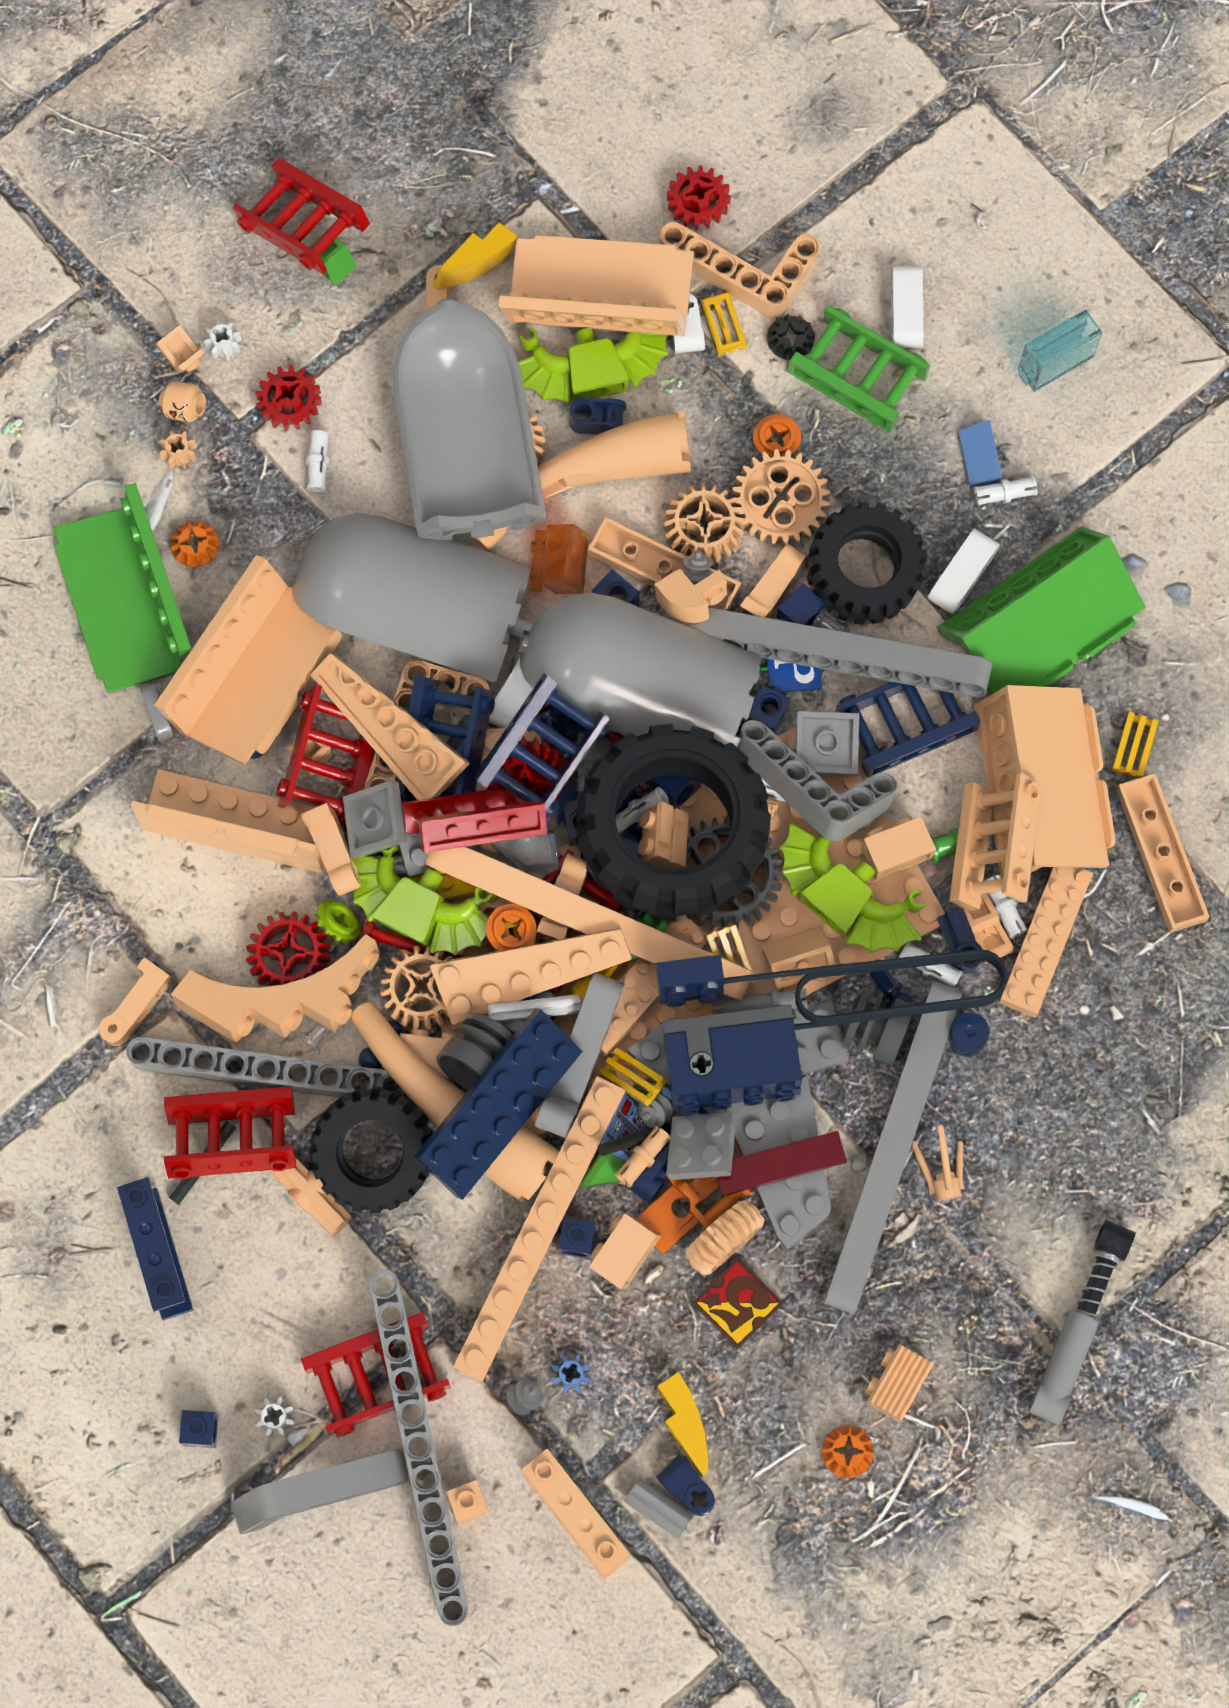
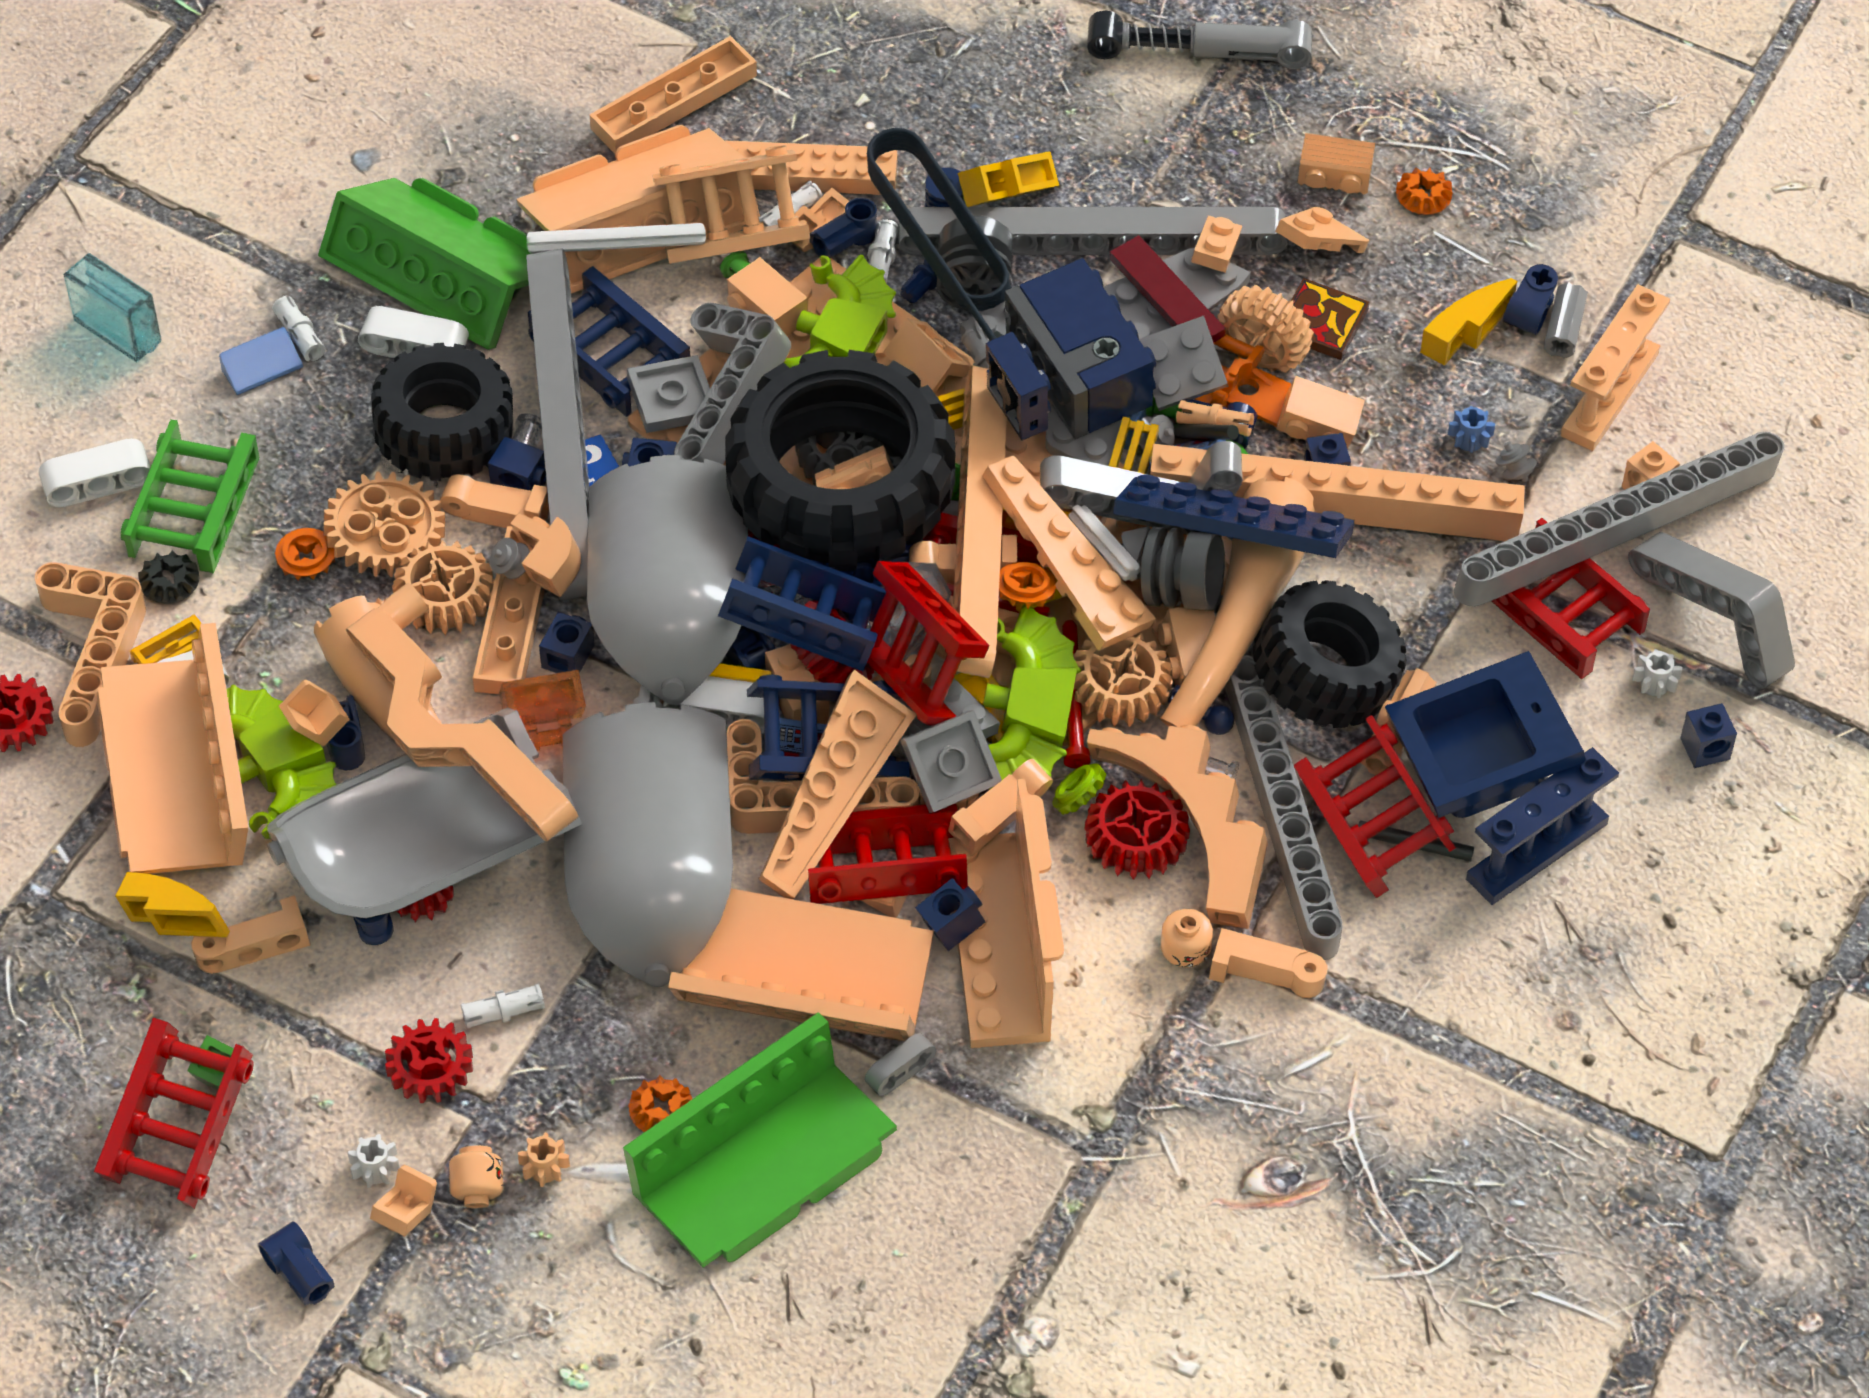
camera: 110 degrees left, 20 degrees down
light nougat plant [911,1124,964,1201] -> none
yellow tile [1112,711,1159,779] -> none
none -> dark blue piece [257,1221,335,1305]
none -> light nougat panel [279,680,350,746]
none -> light nougat beam [346,583,579,842]
none -> white axle [526,223,706,254]
none -> dark blue brick [915,878,985,951]
none -> yellow slope [957,151,1059,207]
none -> light nougat head [1160,909,1213,968]
none -> light nougat plate [1191,215,1242,273]
none -> light nougat wing [1275,207,1370,253]
none -> dark blue piece [1385,651,1586,818]

